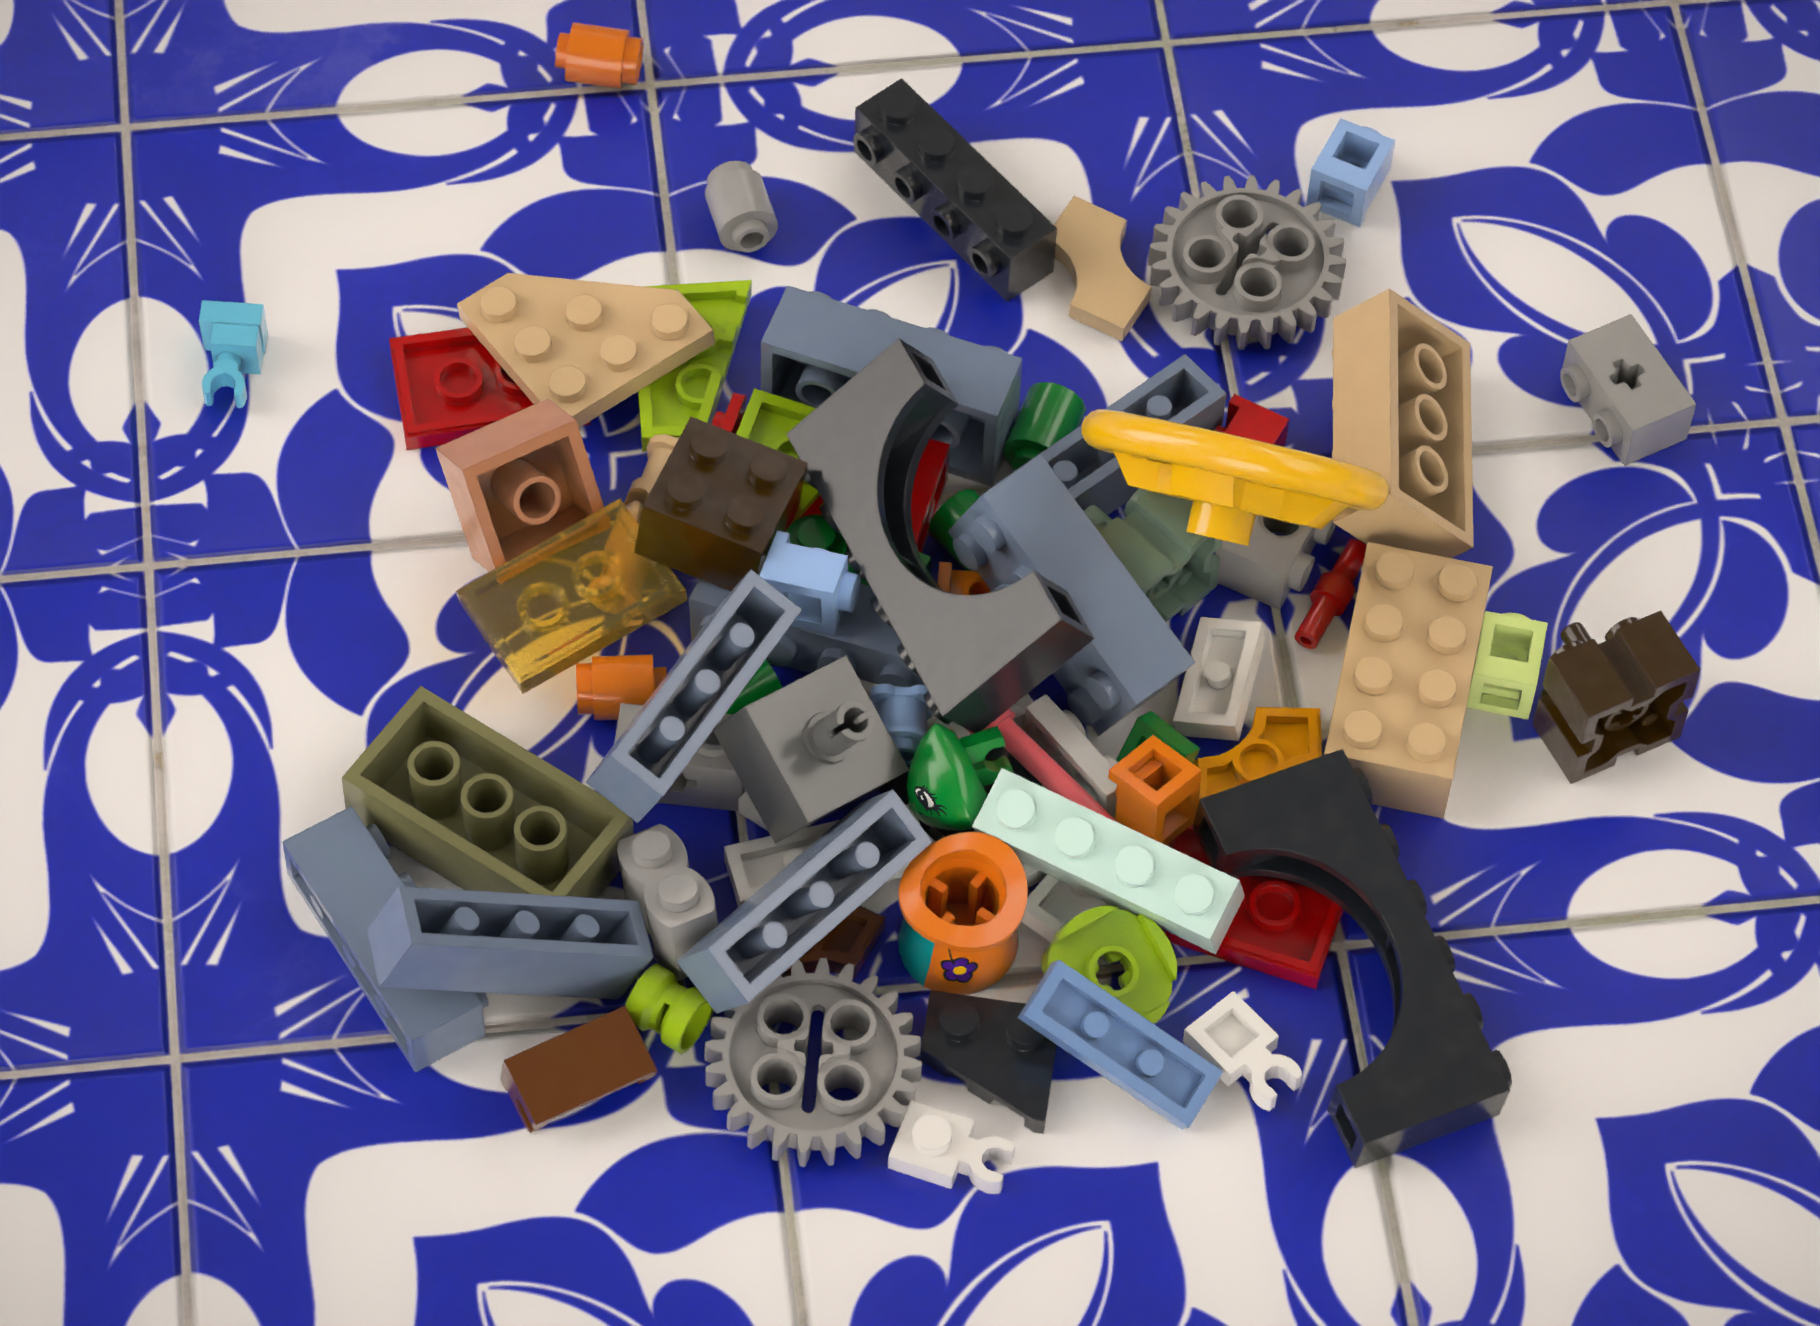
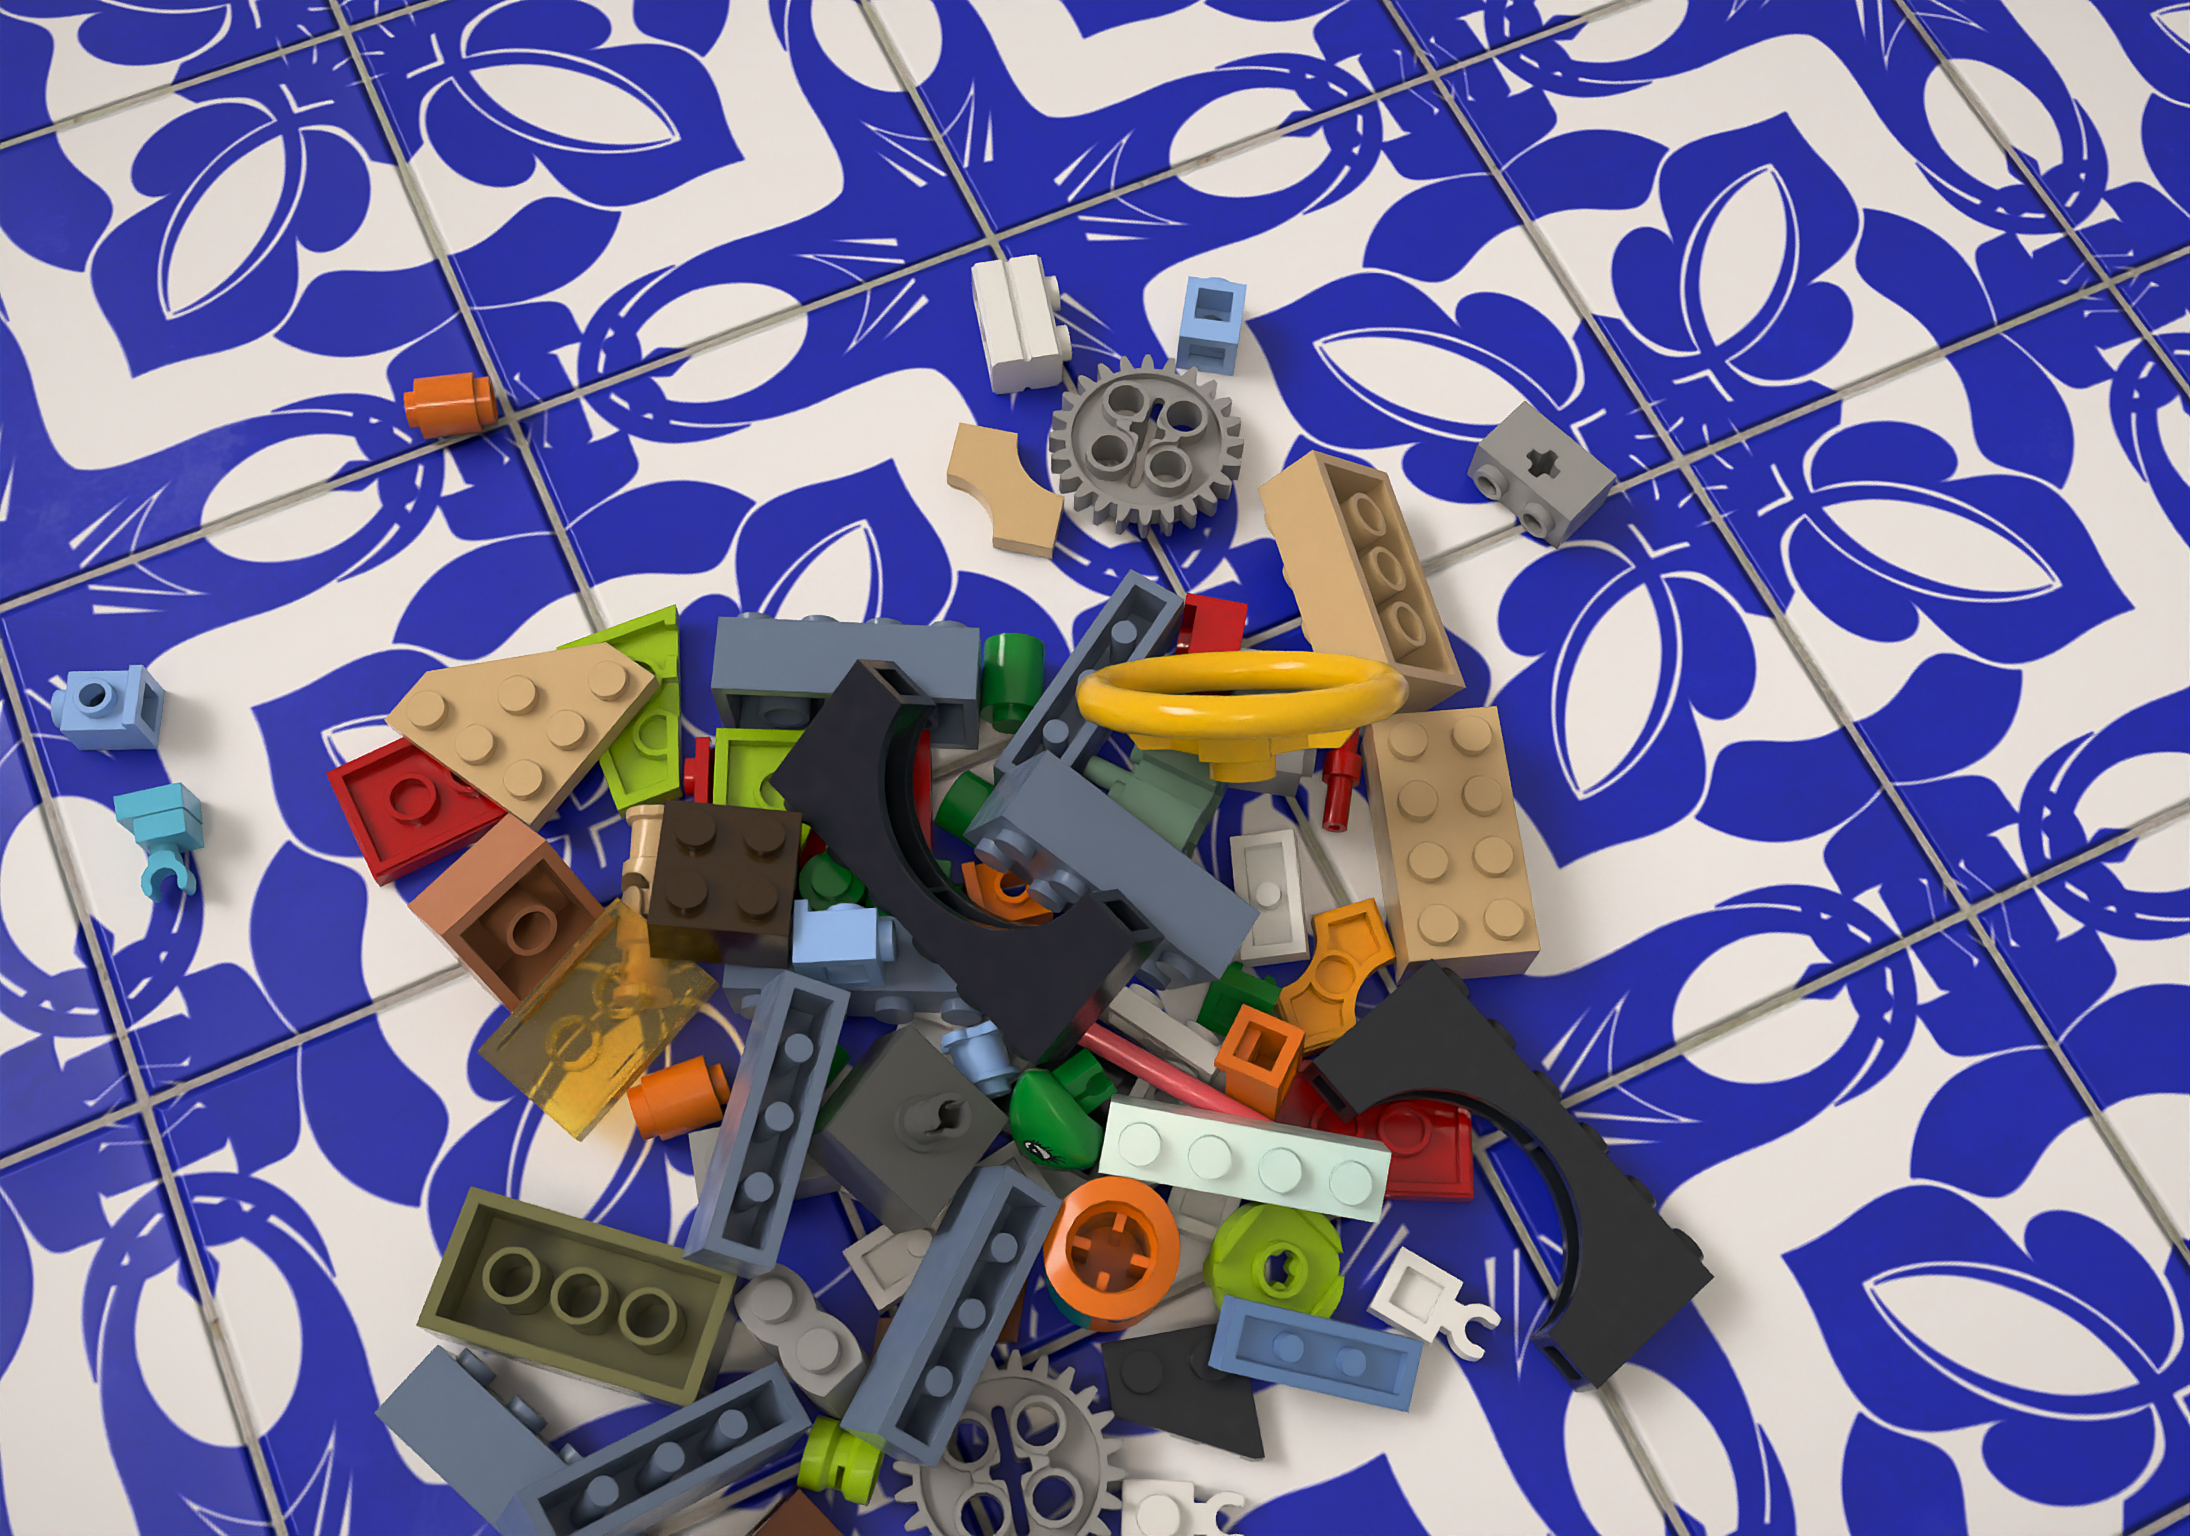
camera: 20 degrees left, 10 degrees up
light grey brick [705,161,778,252] -> none
black brick [853,78,1057,302] -> none
yellowish green brick [1466,611,1548,720] -> none
dark brown brick [1532,610,1701,784] -> none
none -> light blue brick [51,665,165,751]
none -> white brick [971,254,1072,395]

